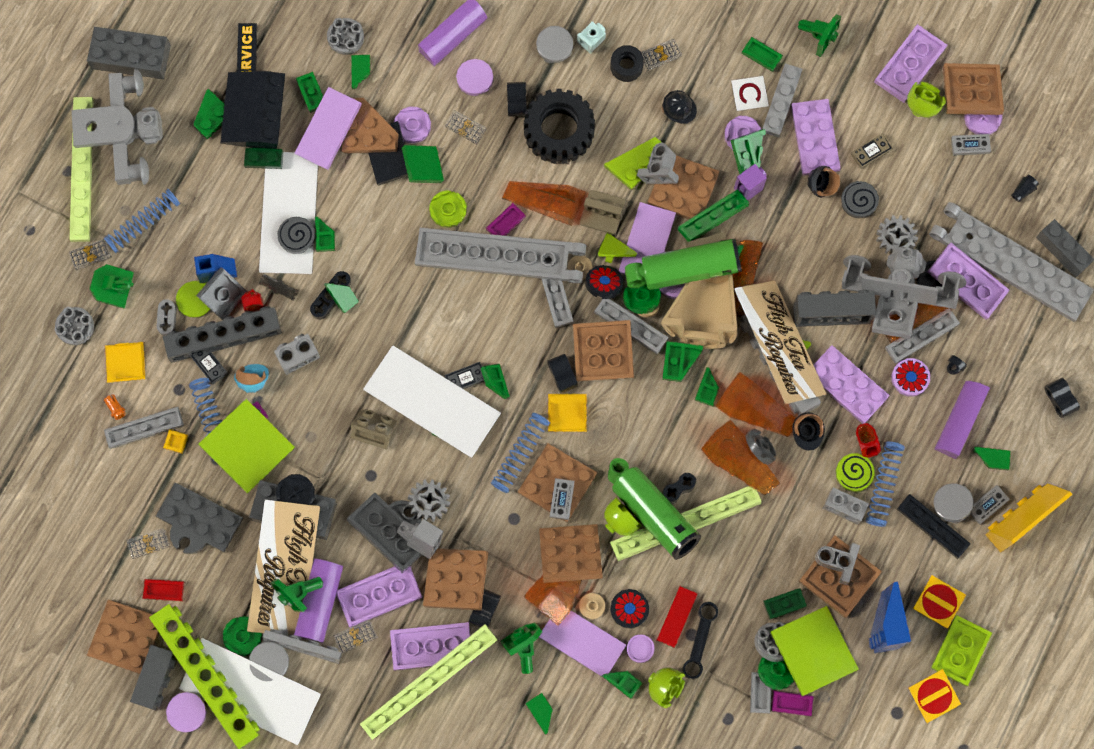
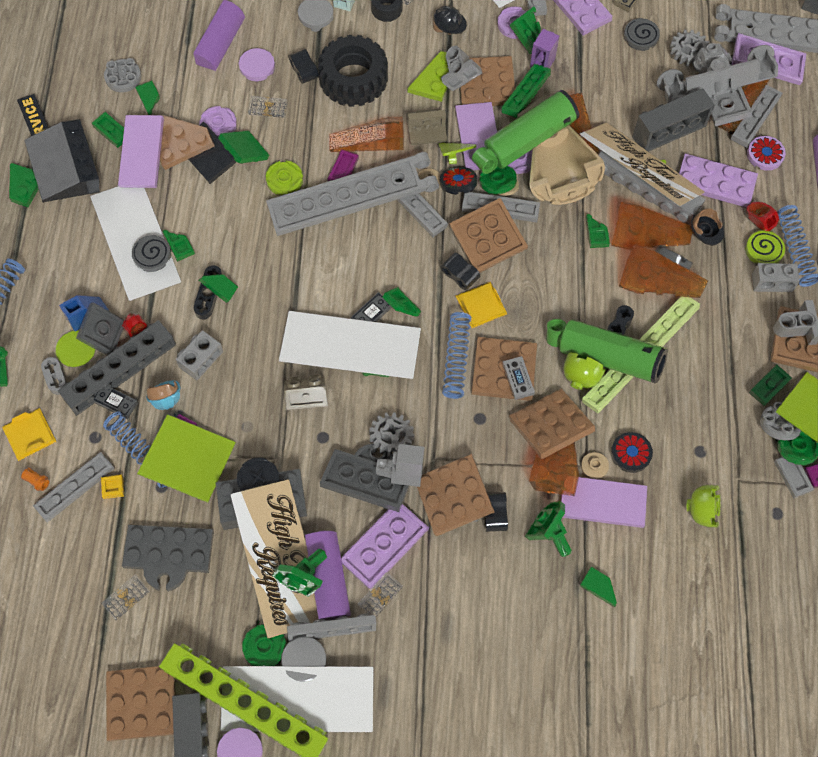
camera: 25 degrees left, 10 degrees down
red tile [142,579,185,602] -> none
dark green plate [244,148,284,169] -> none
clear smoke pin [259,274,298,301] -> none
yellowish green plate [360,624,498,740] -> none
lavender plate [390,622,473,671] -> none
green tile [601,671,642,699] -> none
lavender piece [627,635,654,663] -> none
red tile [656,586,697,648] -> none
green wing [662,341,703,382] -> none
black piece [682,602,718,680] -> none
piece [807,165,840,198] -> none
black tile [947,355,967,375] -> none

